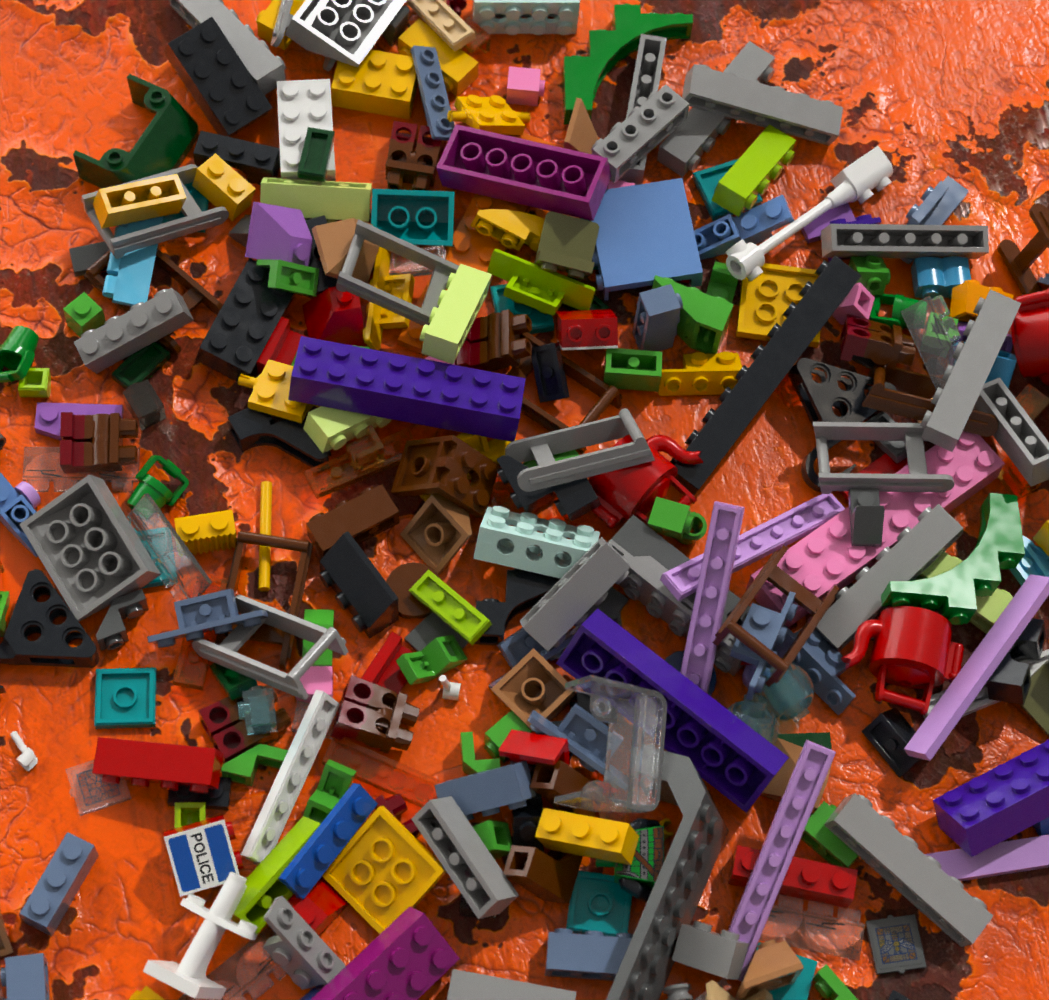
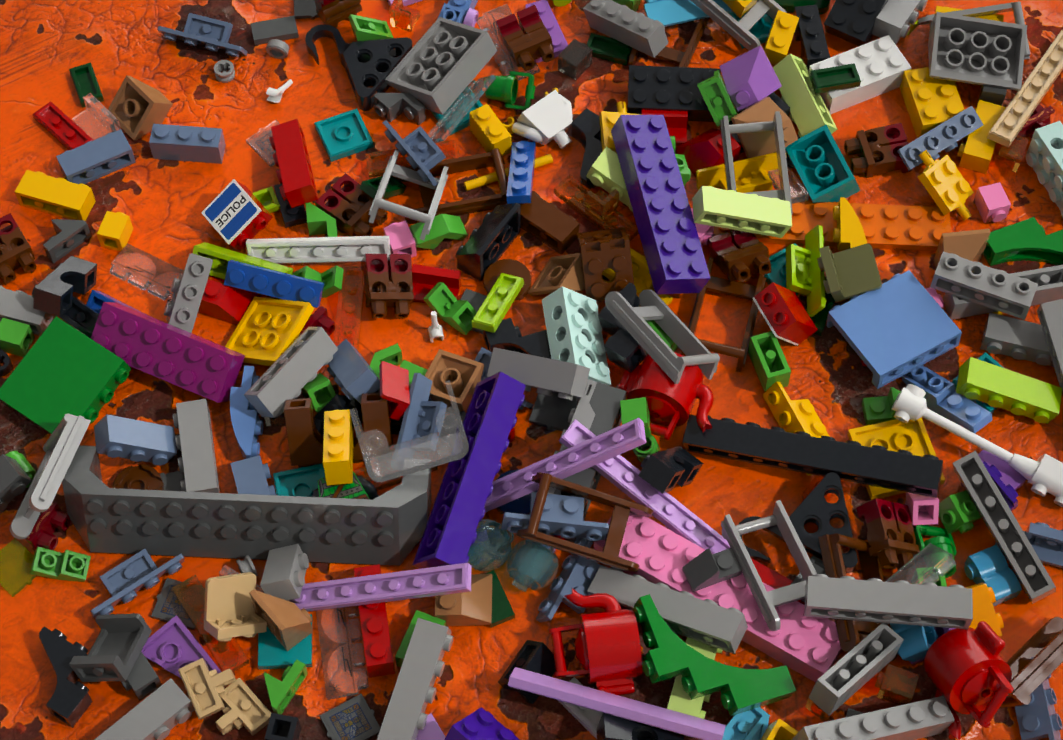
camera: 75 degrees right, 5 degrees down
white piece [143,872,258,1000] -> none
clear light blue brick [237,686,278,735] -> none
magenta brick [436,124,612,221] -> none
black plate [531,342,569,403] -> none
sand blue brick [632,284,683,351] -> none
bright green slope [652,275,734,354] -> none
none -> medium blue slope [230,365,263,459]
none -> white torso [502,88,573,149]
none -> blue plate [506,141,536,204]
none -> black arch [638,446,704,494]

